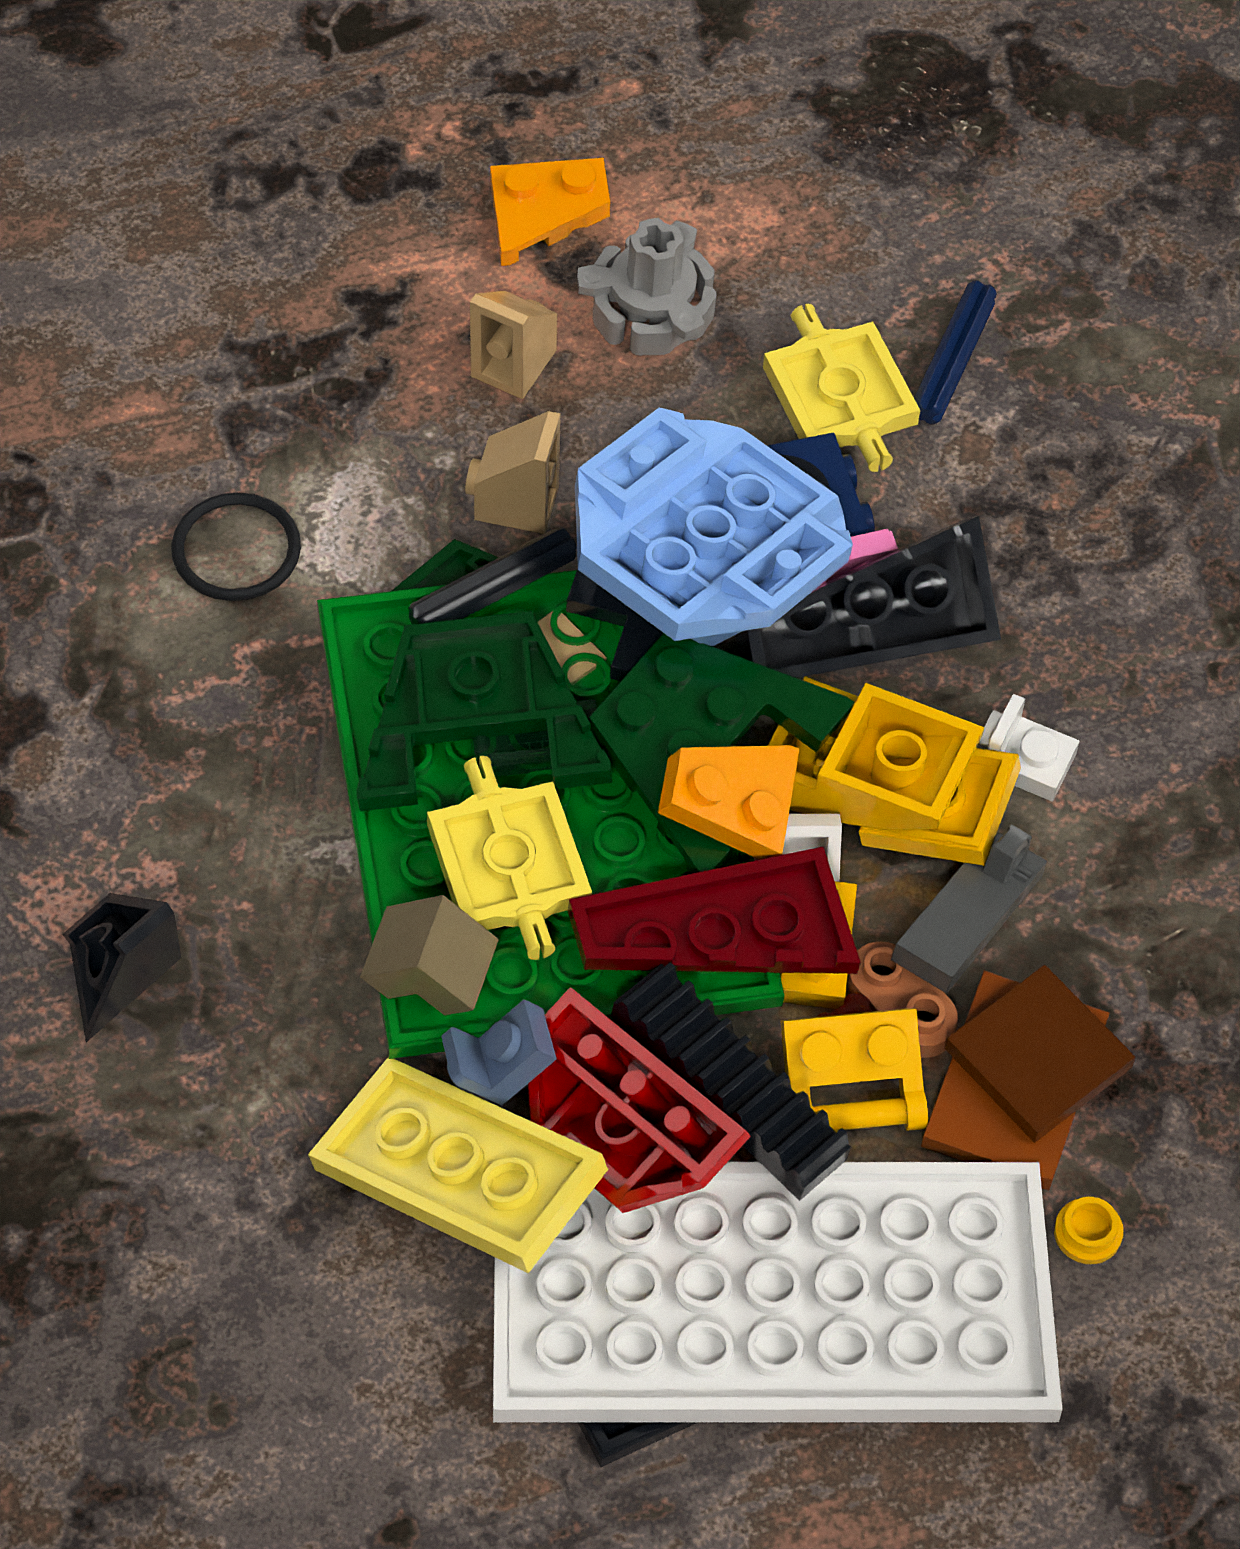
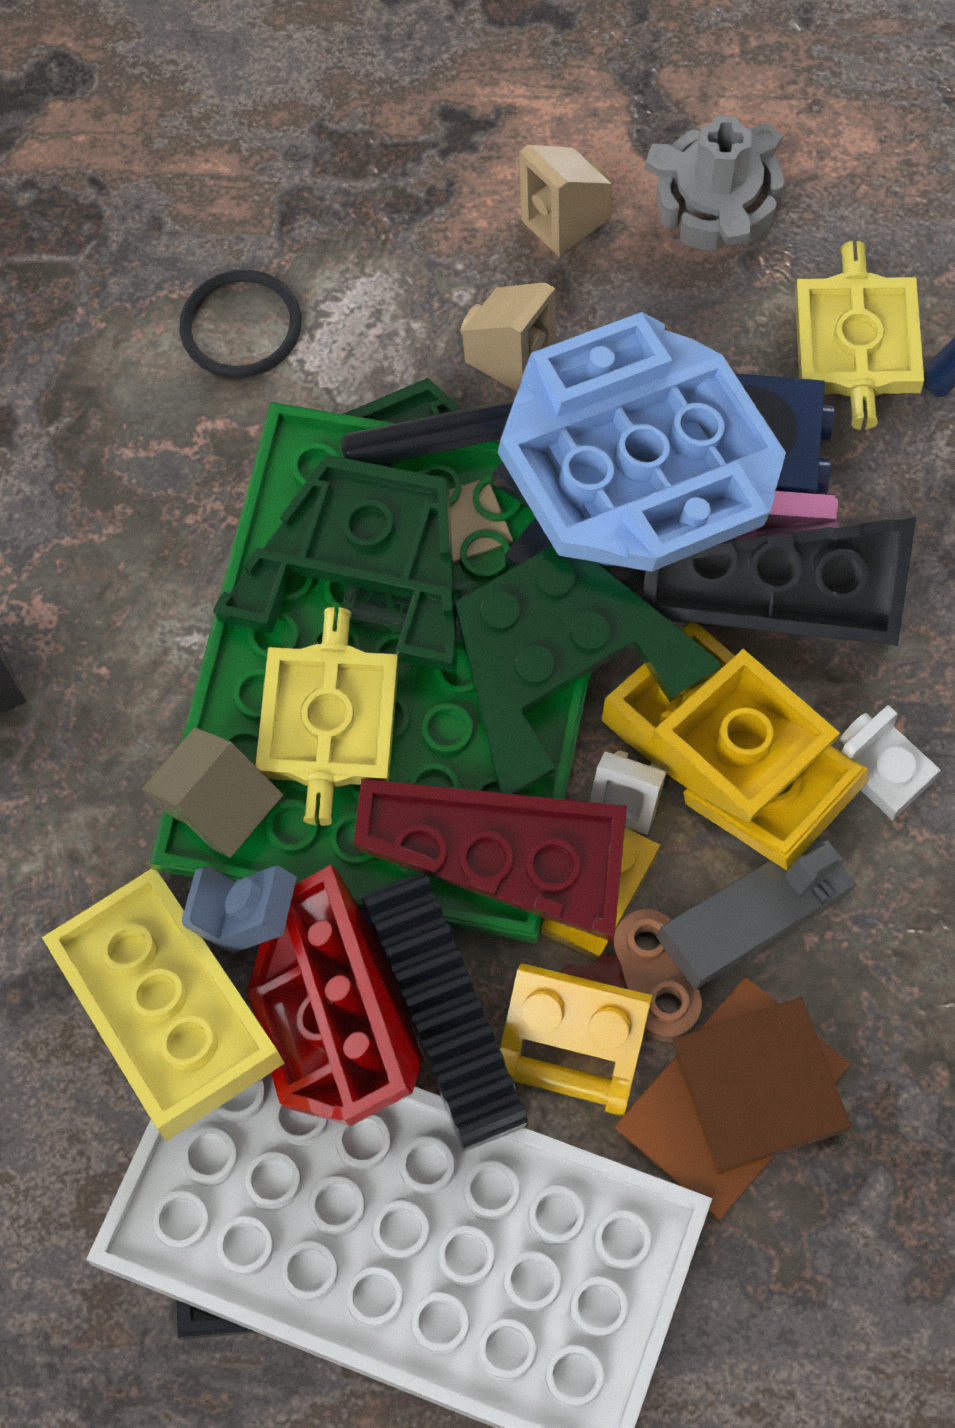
camera: 30 degrees right, 10 degrees up
light orange wing [490,158,610,266] -> none
light orange wing [658,745,799,860] -> none
yellow plate [1054,1197,1123,1264] -> none

